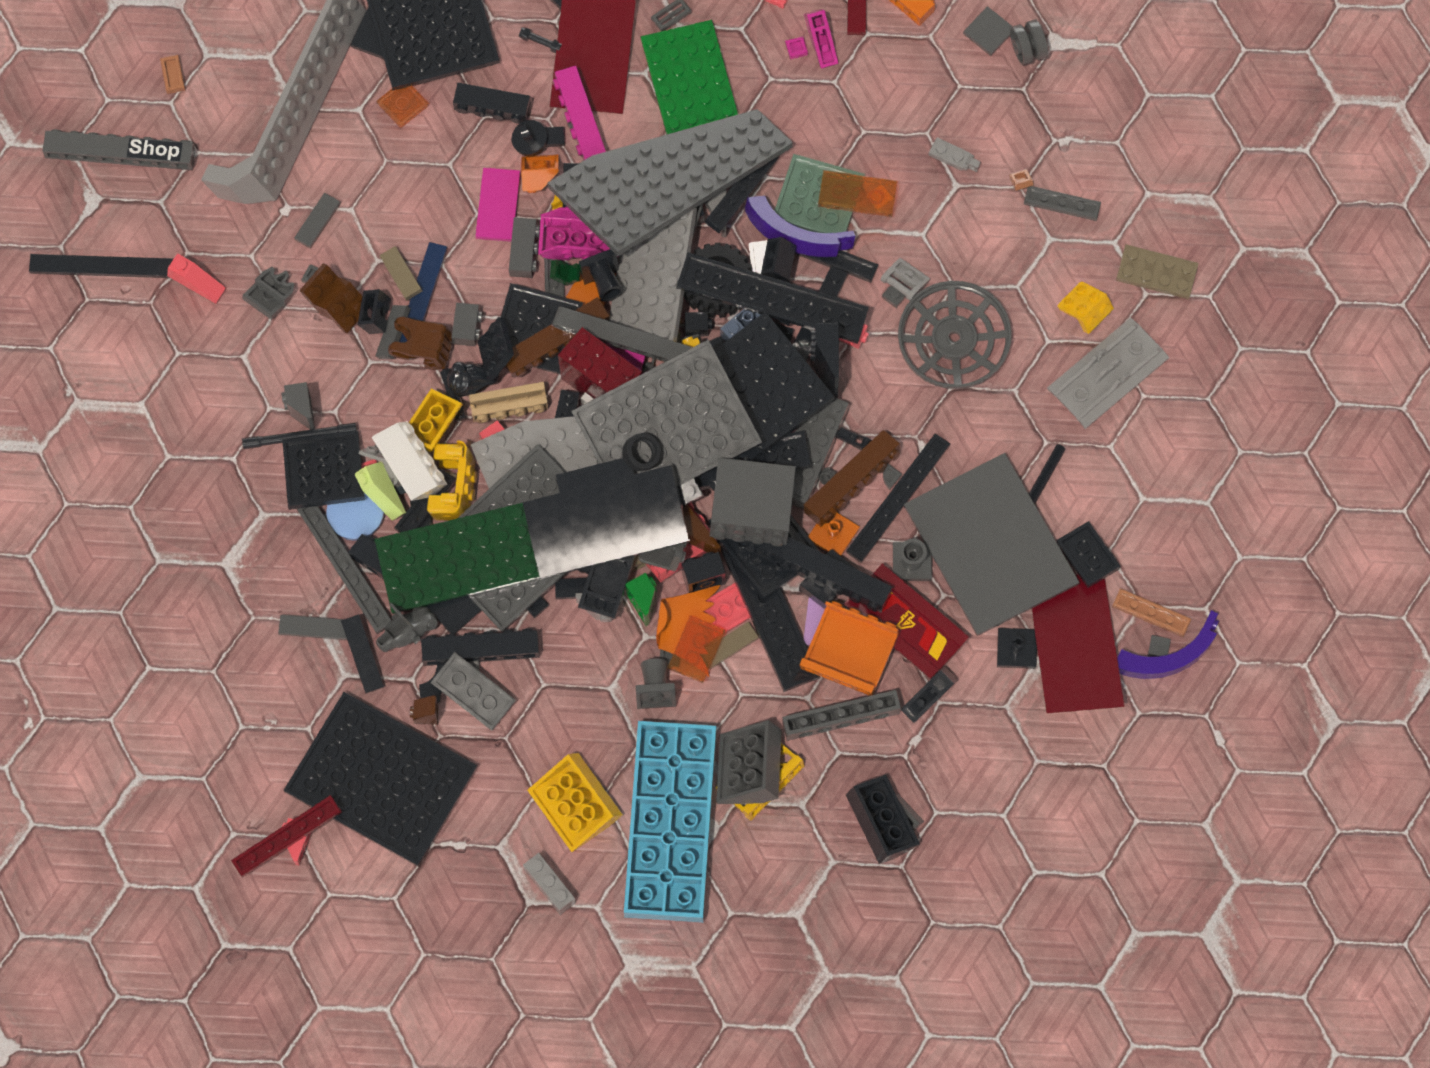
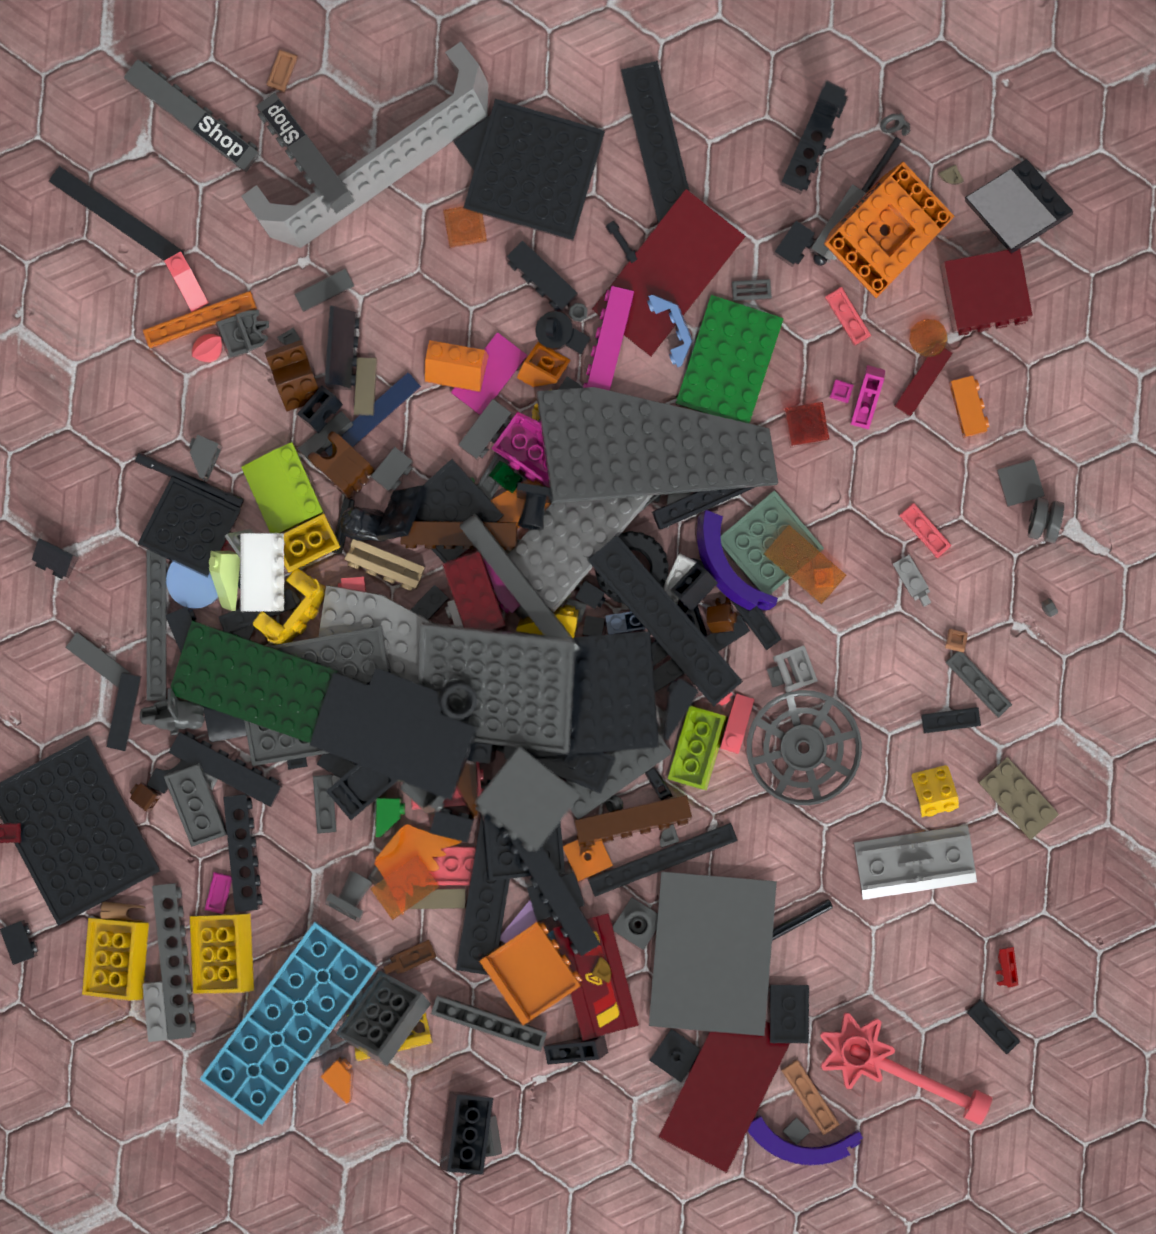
camera: 30 degrees right, 15 degrees up
none -> black brick [0,920,39,965]
none -> black slope [32,538,79,579]
none -> yellow slope [82,918,149,1001]
none -> medium nougat piece [101,902,146,922]
none -> orange tile [143,291,257,349]
none -> dark grey brick [152,883,196,1040]
none -> coral piece [192,334,222,363]
none -> dark pink tile [205,872,232,914]
none -> black brick [223,794,263,912]
none -> lime slope [241,442,325,533]
none -> dark grey brick [256,93,355,214]
none -> dark grey tile [313,775,337,834]
none -> orange slope [320,1057,353,1105]
none -> black slope [325,306,360,390]
none -> reddish brown hinge [383,939,437,974]
none -> orange slope [425,340,489,392]
none -> dark grey tile [569,303,588,322]
none -> pearl gold tile [592,957,611,983]
none -> medium blue slope [647,294,693,367]
none -> lime slope [668,706,728,791]
none -> reddish brown brick [706,597,737,633]
none -> coral slope [719,694,754,754]
none -> clear red brick [784,402,829,448]
none -> coral piece [820,1012,992,1125]
none -> coral tile [899,503,952,558]
none -> black tile [921,707,981,734]
none -> black tile [966,999,1021,1055]
none -> red plate [996,947,1019,988]
none -> dark grey tile [1041,598,1058,617]

